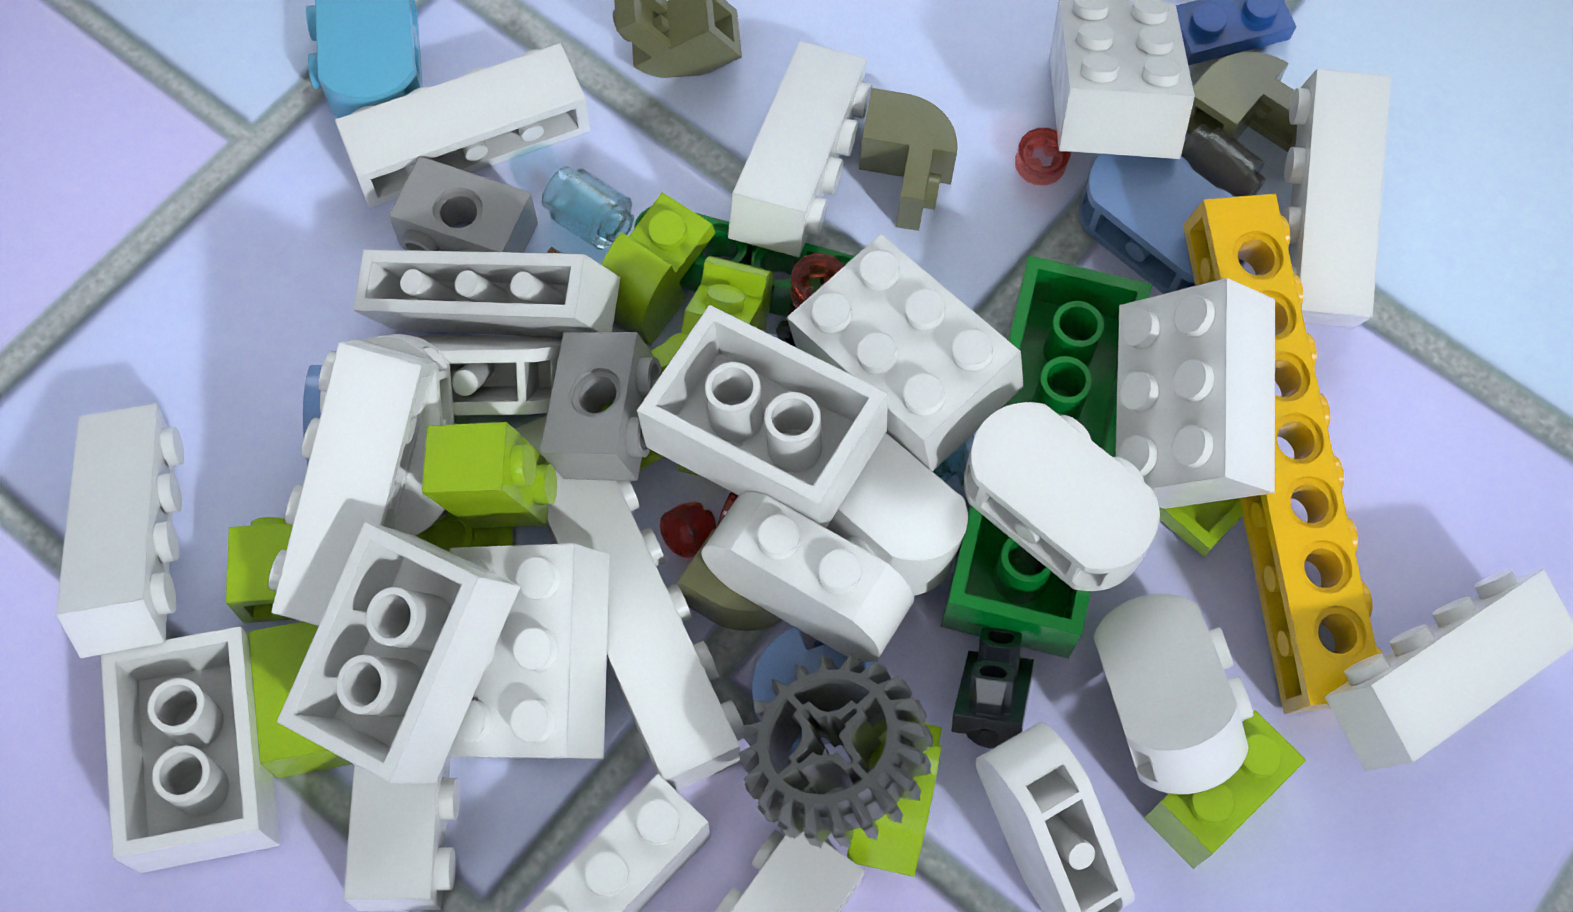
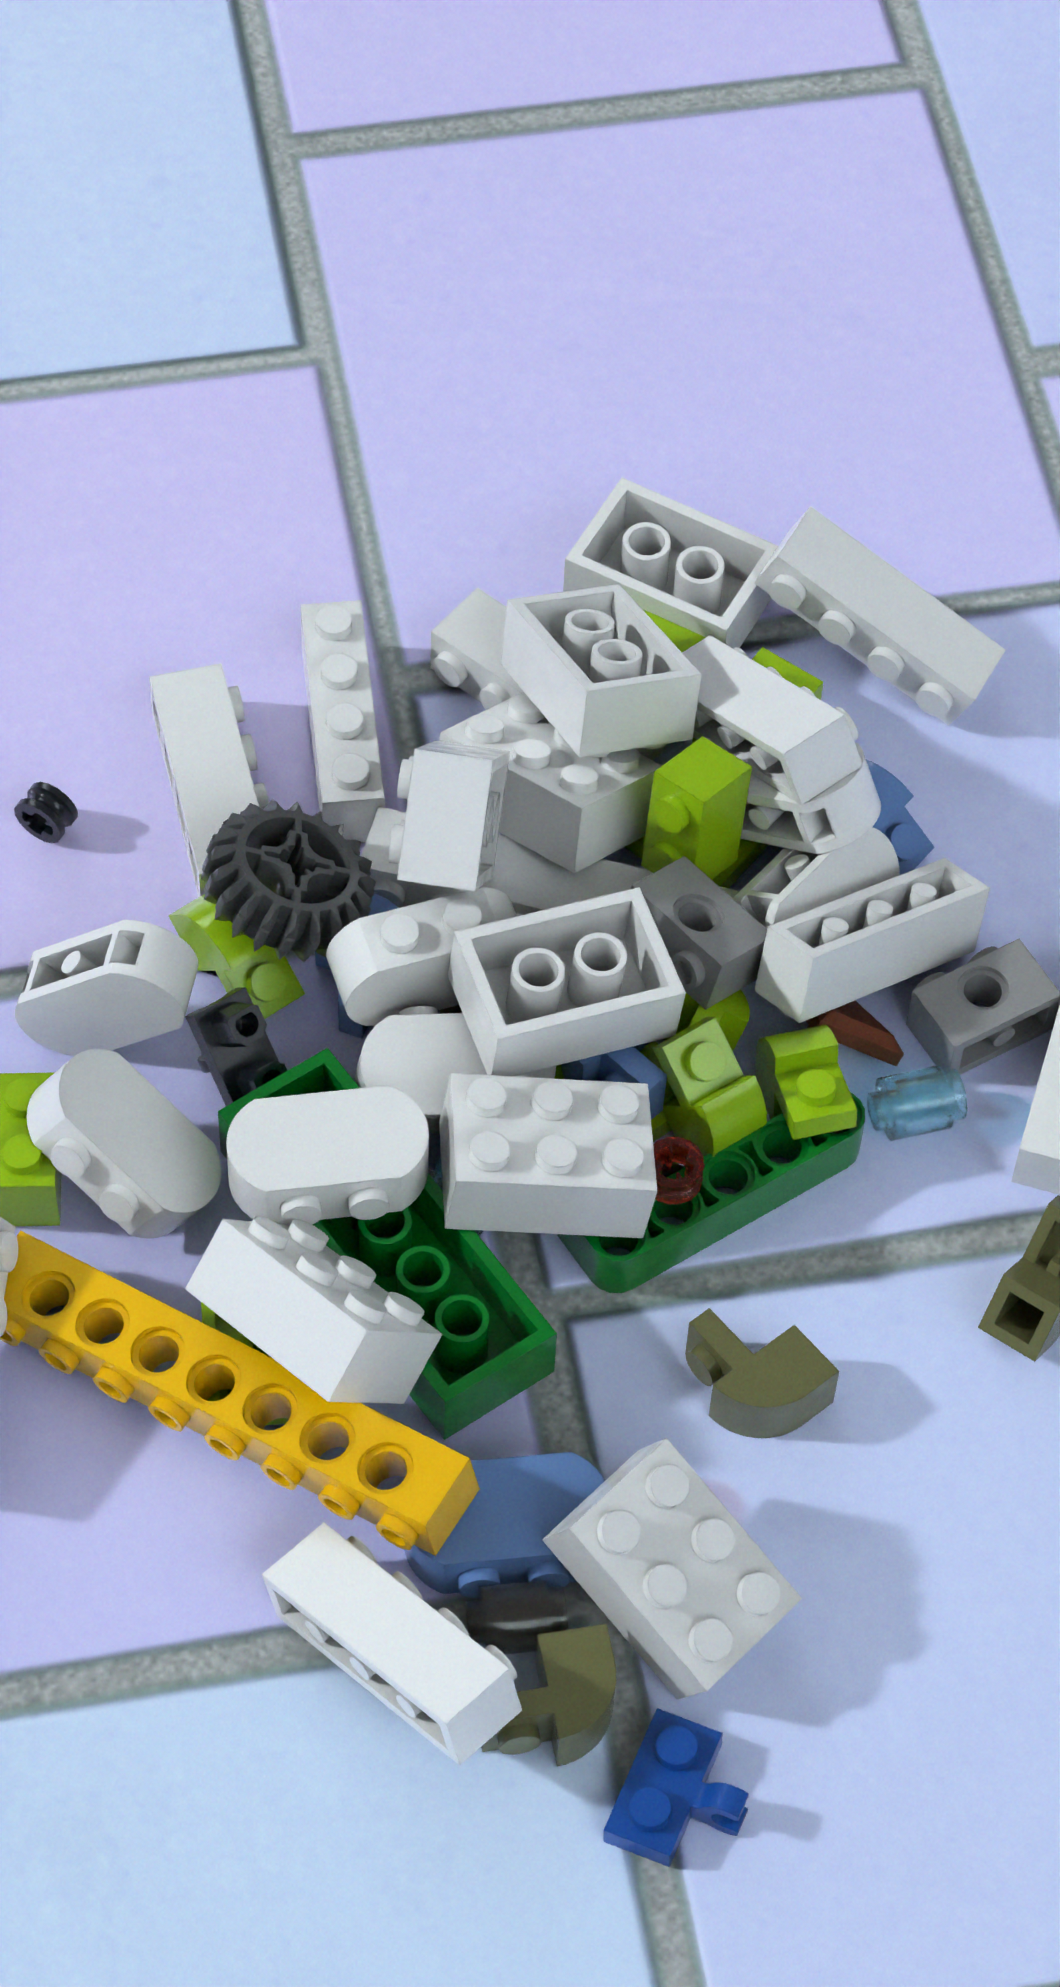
camera: 130 degrees right, 10 degrees down
white brick [728,41,872,257] -> none
none -> white brick [388,741,510,891]

